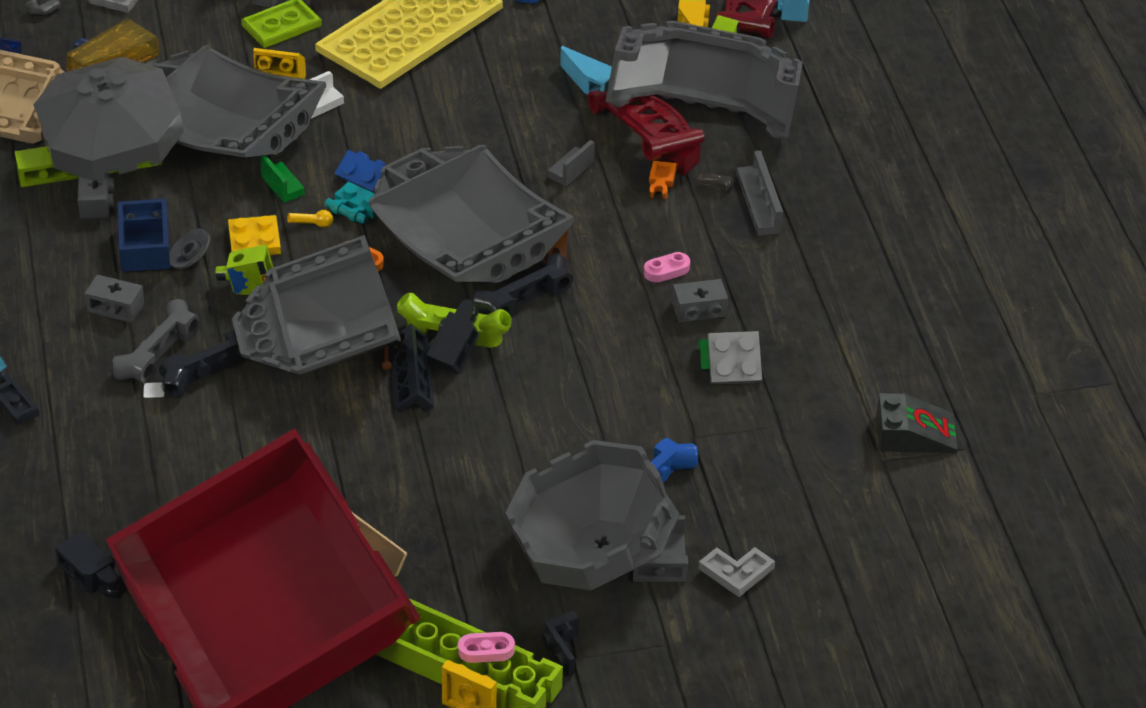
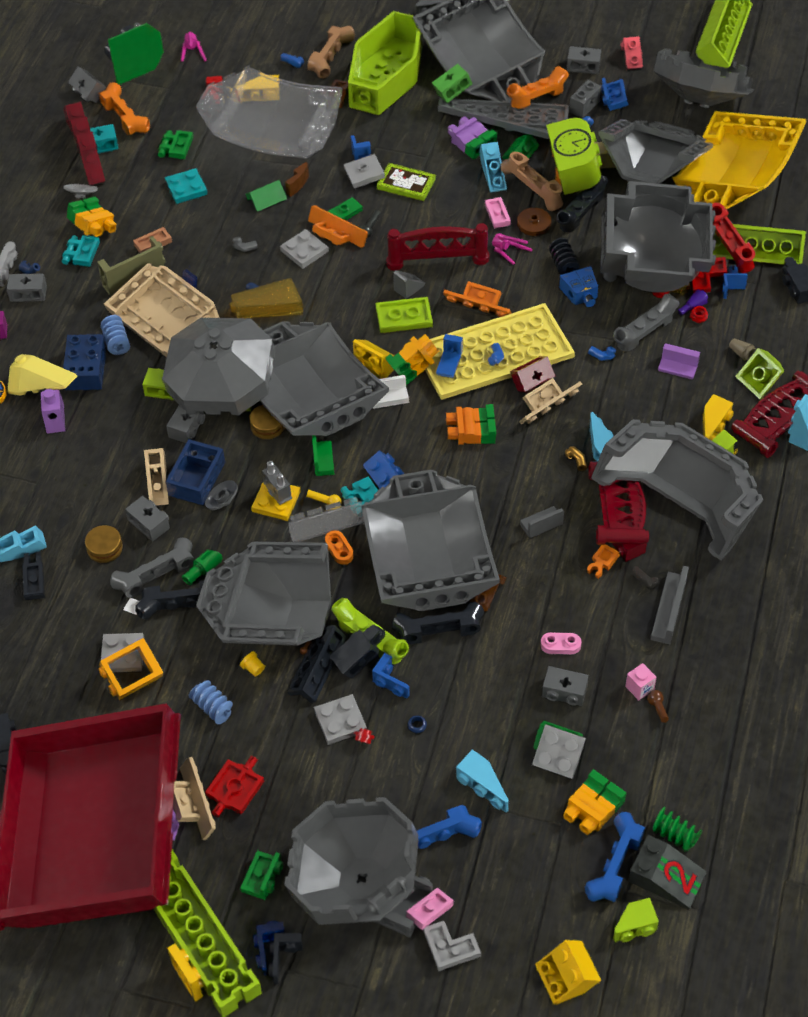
camera: 30 degrees right, 10 degrees up
lime torso [216,245,273,295] -> none
bright pink plate [458,632,515,663] -> none
none -> pearl gold head [85,525,123,563]
none -> light orange window [98,638,163,700]
none -> light grey plate [101,633,144,672]
none -> tan slope [144,448,169,506]
none -> green arm [182,549,223,585]
none -> medium blue piece [189,680,233,724]
none -> red plate [205,755,264,817]
none -> yellow piece [240,651,265,677]
none -> green bracket [240,850,284,900]
none -> pearl gold head [250,405,284,439]
none -> clear blue bracket [253,921,285,976]
none -> dark grey piece [262,461,292,505]
none -> clear windscreen [288,497,365,542]
none -> light grey plate [314,694,367,745]
none -> red plate [354,728,375,744]
none -> blue bracket [372,653,410,698]
none -> light orange hips [385,334,439,384]
none -> bright pink plate [406,888,453,930]
none -> dark blue piece [408,715,427,733]
none -> blue bracket [436,334,463,378]
none -> orange hips [446,404,496,445]
none -> medium azure slope [456,750,509,813]
none -> blue arm [488,343,504,366]
none -> brick [510,356,555,393]
none -> tan bracket [519,378,582,425]
none -> yellow slope [535,940,601,1005]
none -> light orange hips [563,769,627,835]
none -> pearl gold arm [565,446,587,471]
none -> blue plate [585,812,645,902]
none -> lime slope [613,898,659,942]
none -> bright pink brick [625,663,656,700]
none -> reddish brown bar [647,690,669,723]
none -> green piece [653,807,702,852]

